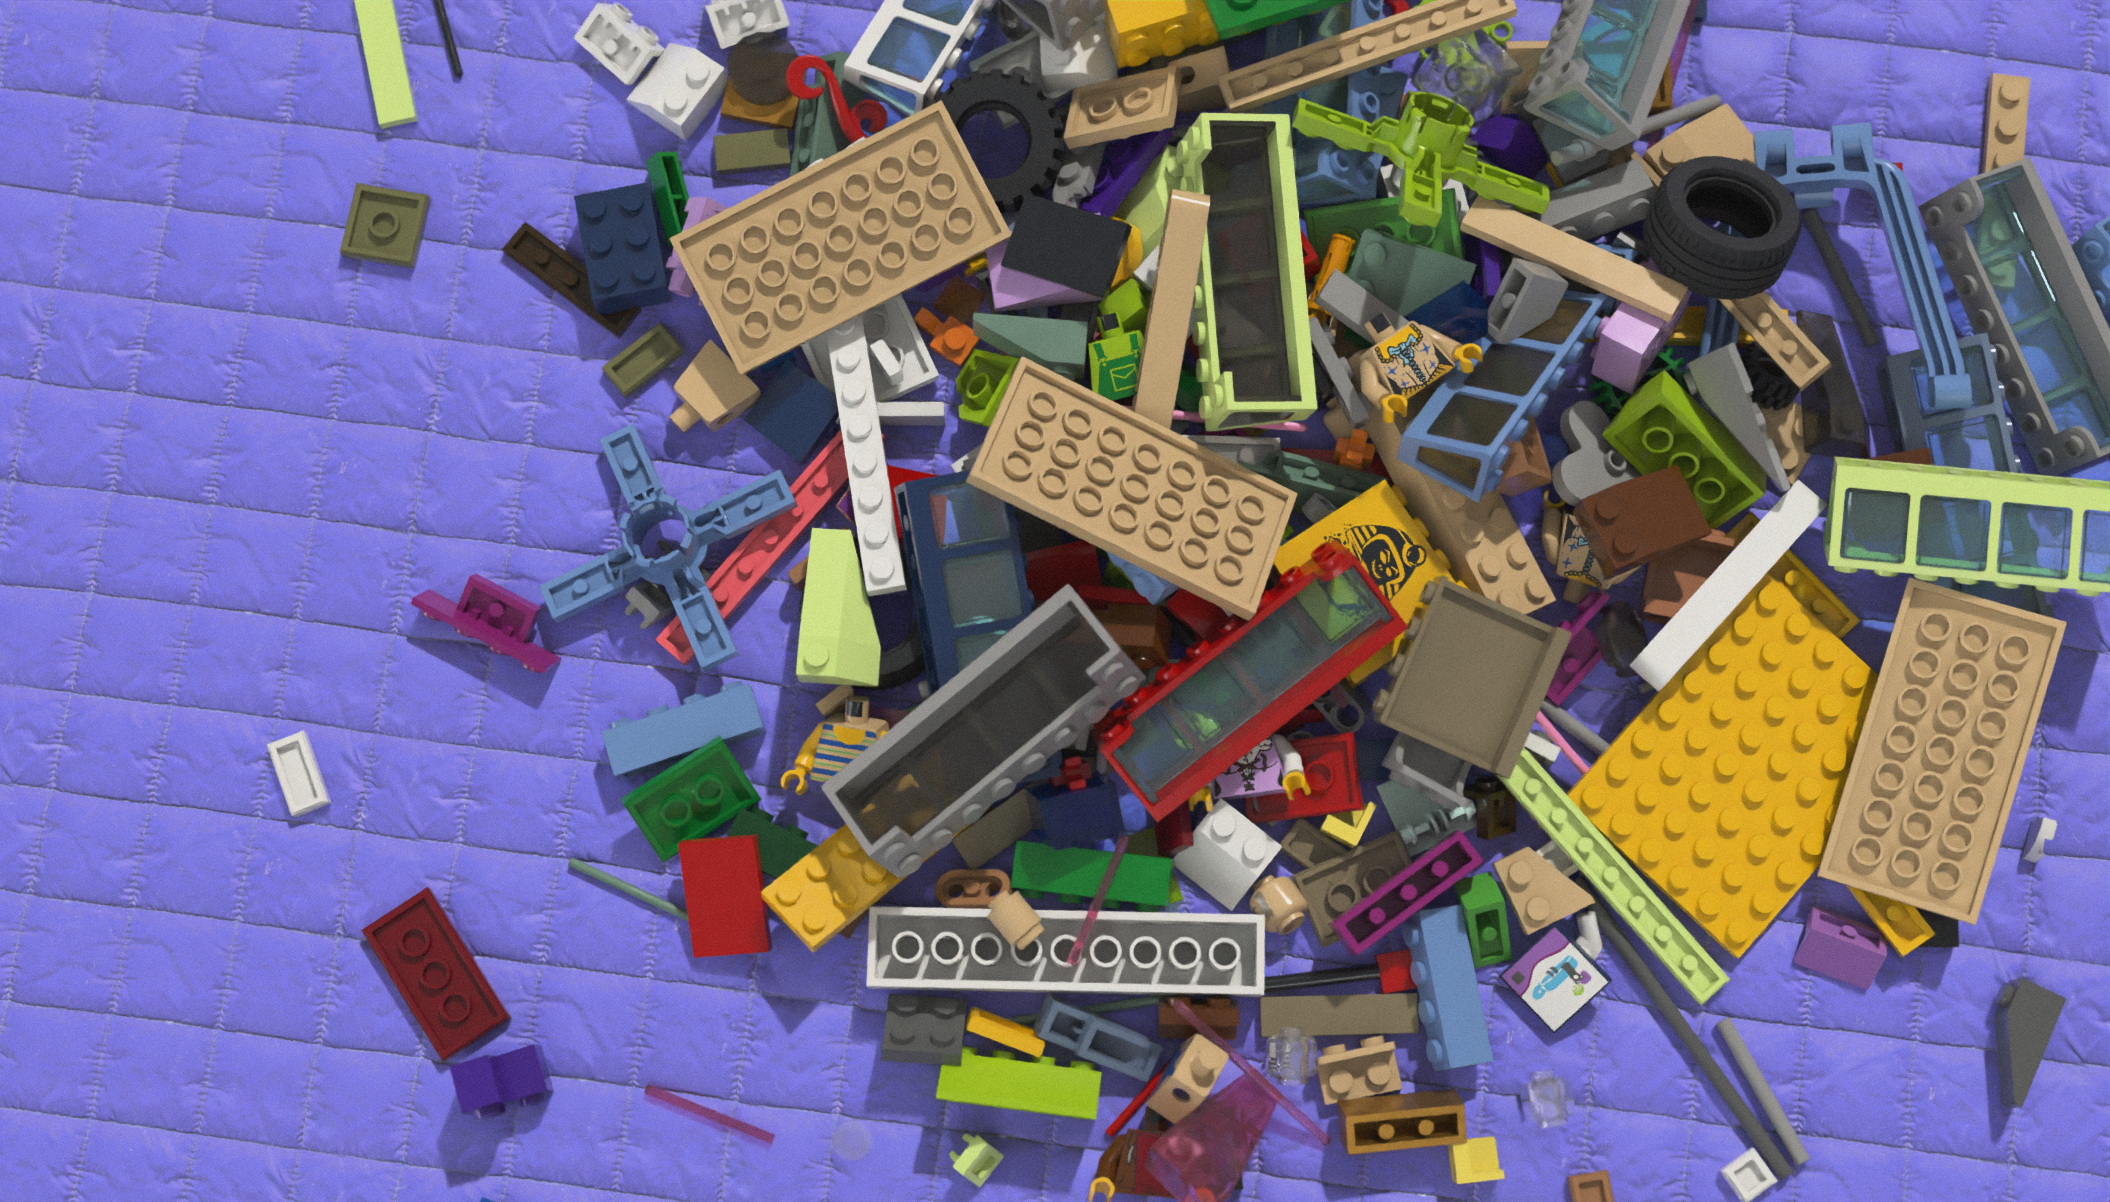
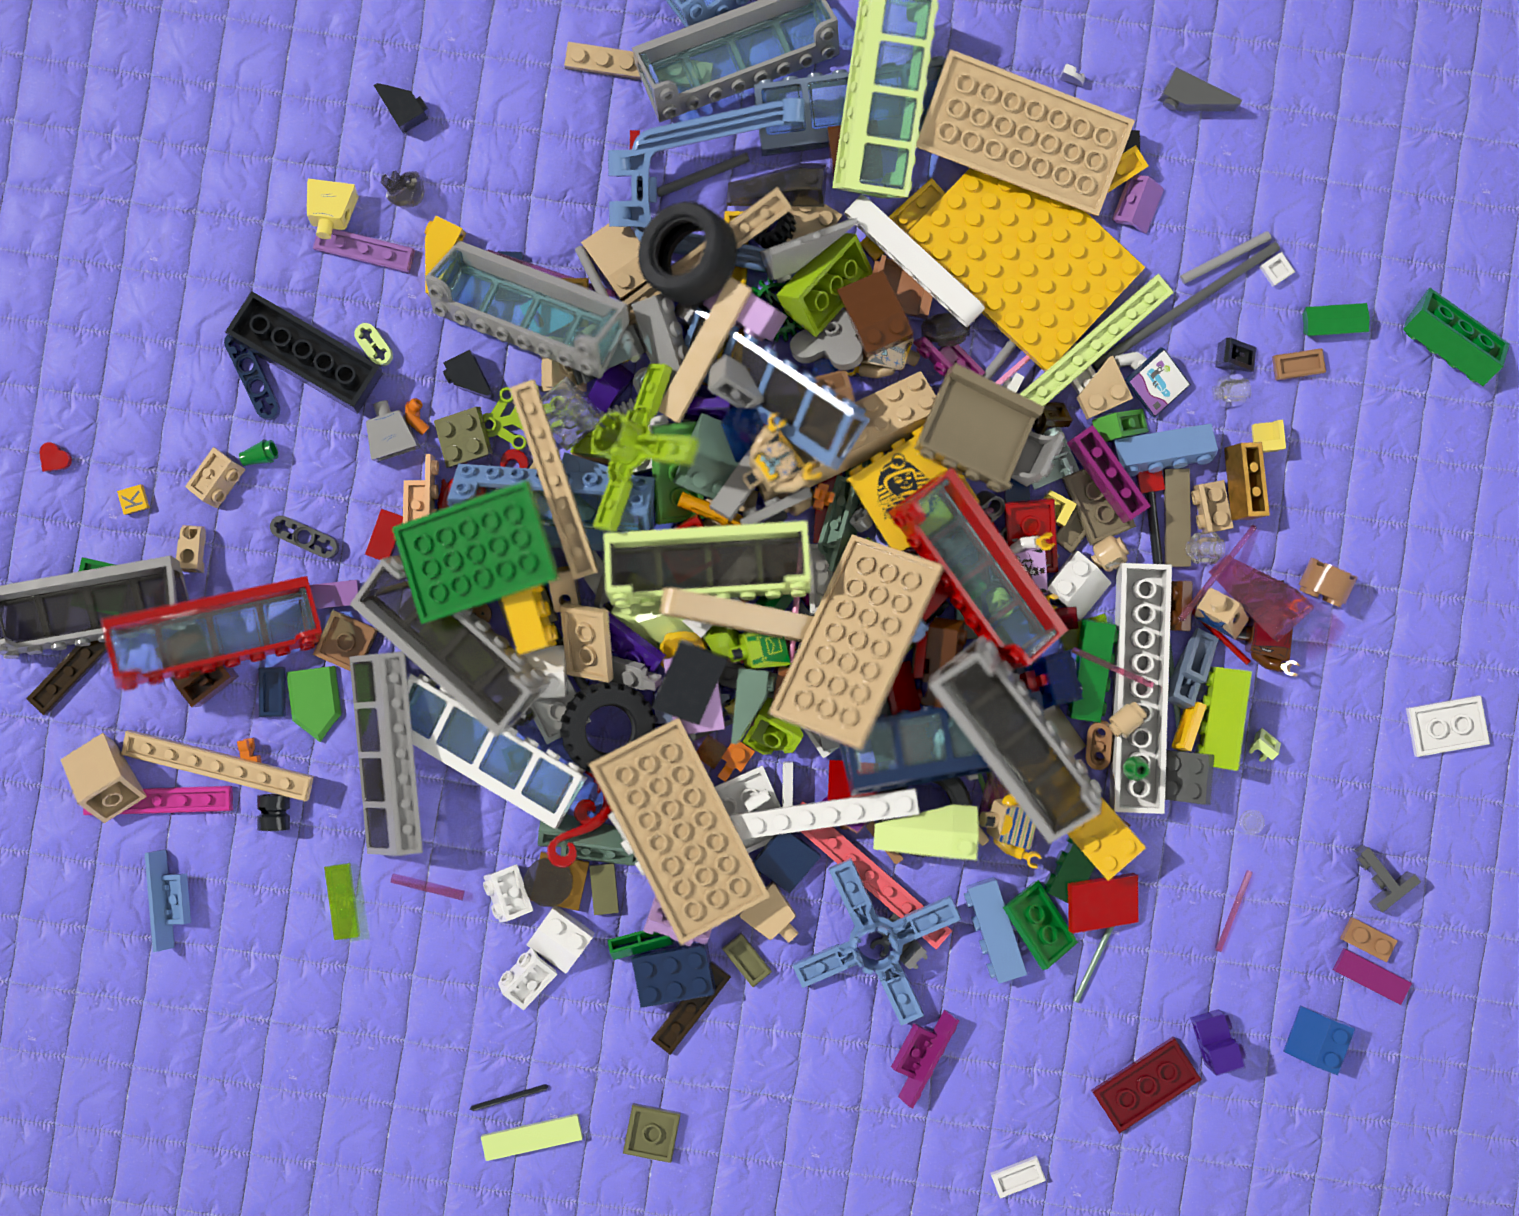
camera: 90 degrees left, 10 degrees up
none -> green cone [1123,756,1149,781]
none -> black slope [1215,338,1257,372]

